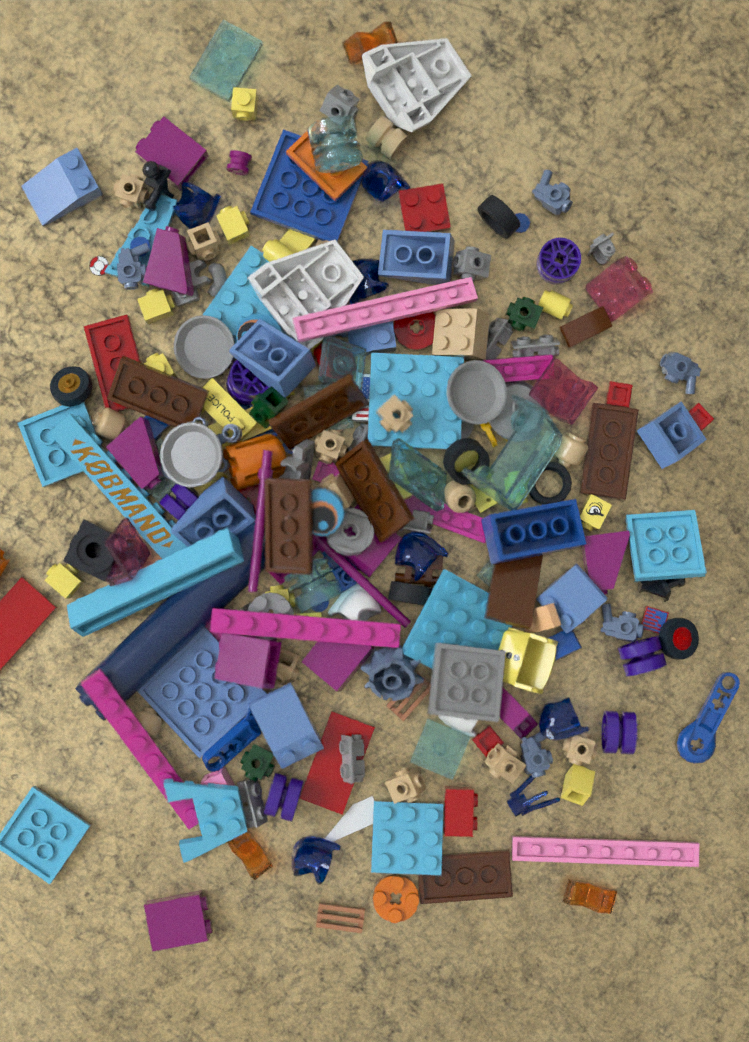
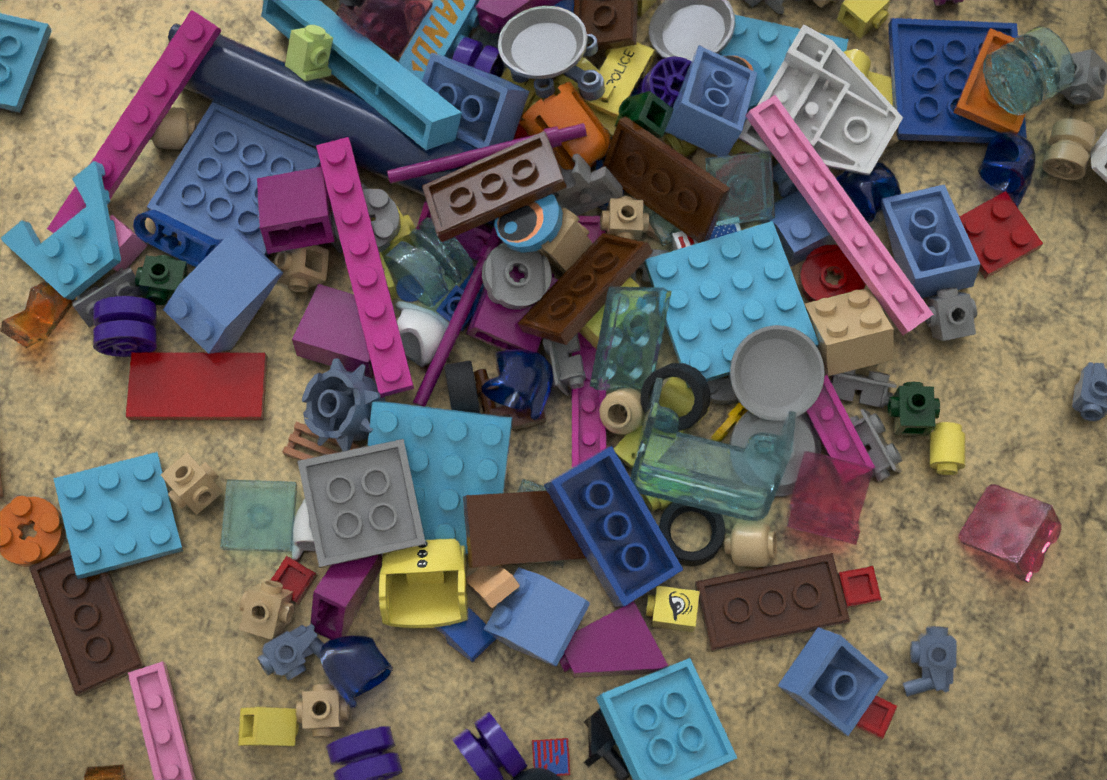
camera: 70 degrees right, 15 degrees down
light grey arm [207,263,227,297] -> none
clear blue piece [291,836,341,885] -> none
white sticker [323,796,375,845] -> none
light grey hinge [339,734,365,784] -> none
tan brick [376,395,414,433] -> none
red brick [444,786,478,837] -> none
black tyre [477,195,520,239] -> none
clear blue plant [507,775,560,817] -> none
blue sticker [515,213,530,233] -> none
dark purple wheel [536,237,581,285] -> none
reddish brown slope [559,306,613,348] -> none
light grey hinge [587,233,615,264] -> none
sand blue piece [601,604,644,642] -> none
none -> yellowish green brick [285,25,333,81]

